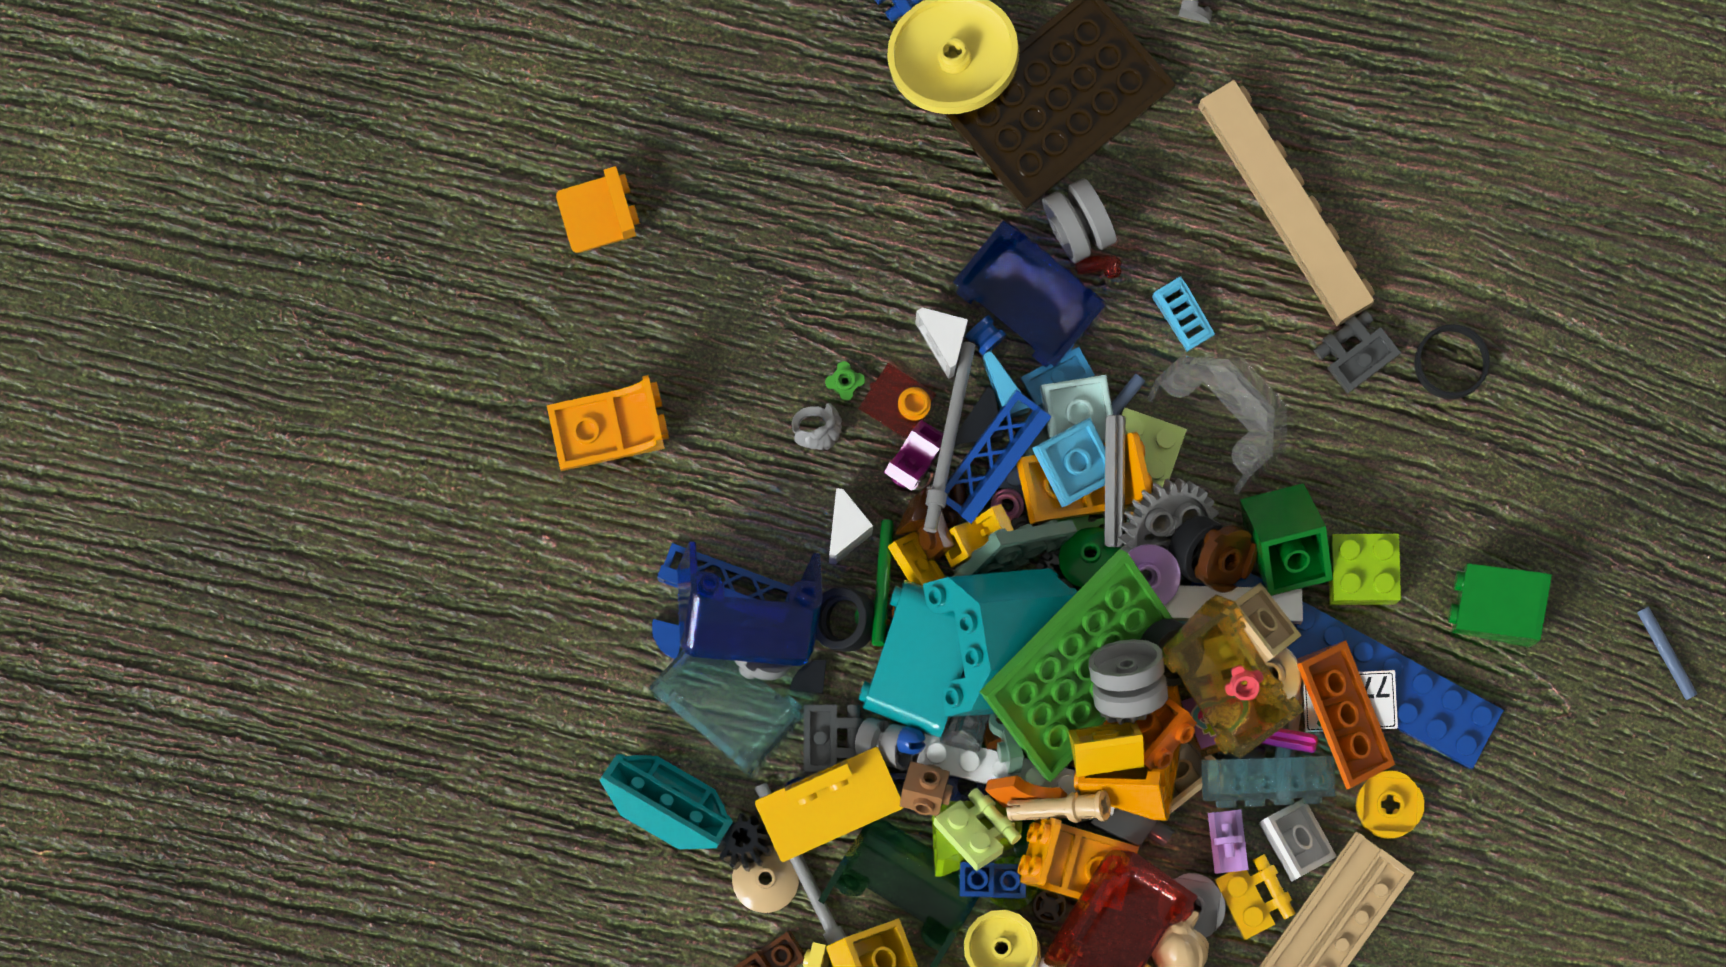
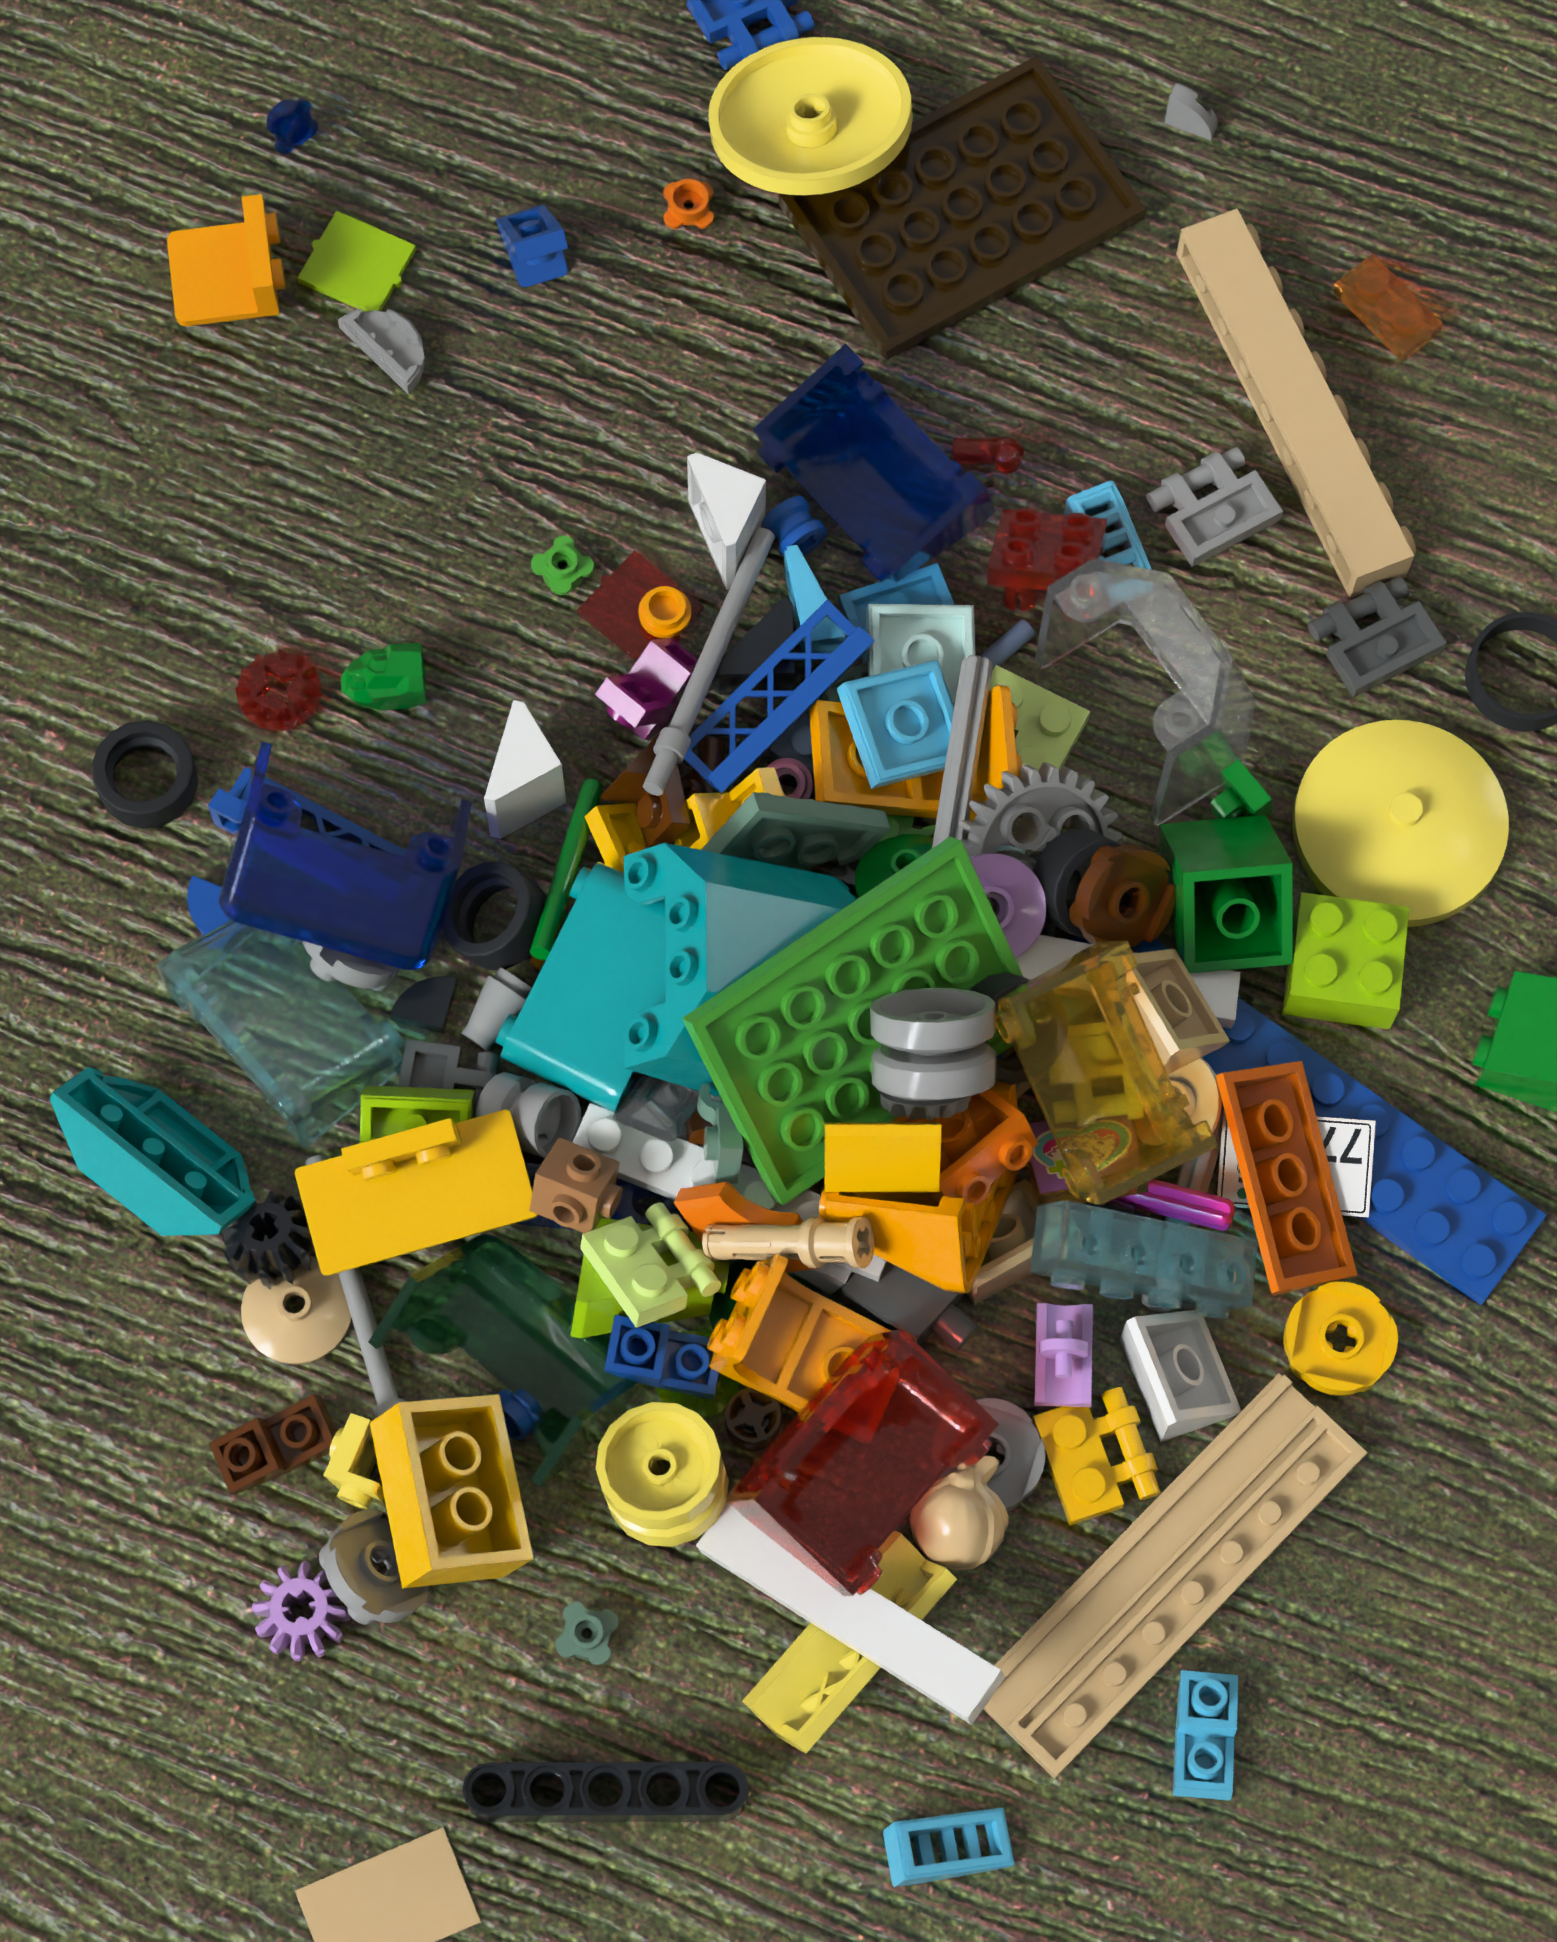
camera: 10 degrees right, 10 degrees down
light orange bracket [547,375,669,471] -> none
light grey piece [791,403,842,450] -> none
blue hinge [897,726,926,755] -> none
light grey wheel [1042,178,1117,263] -> none
coral plate [1225,665,1264,700] -> none
none -> black tyre [92,720,198,829]
none -> clear red gear [235,648,322,731]
none -> clear blue plate [266,98,318,154]
none -> lime piece [297,210,416,312]
none -> light grey plate [338,309,425,395]
none -> green rock [341,643,426,711]
none -> lime slope [360,1085,475,1143]
none -> light grey cone [461,967,532,1052]
none -> blue slope [496,205,568,287]
none -> blue plate [498,1389,542,1441]
none -> orange plate [663,179,714,229]
none -> clear red plate [987,508,1107,616]
none -> light grey plate [1146,447,1283,567]
none -> green tile [1210,759,1272,819]
none -> light yellow dish [1292,720,1509,927]
none -> clear orange plate [1333,253,1443,362]

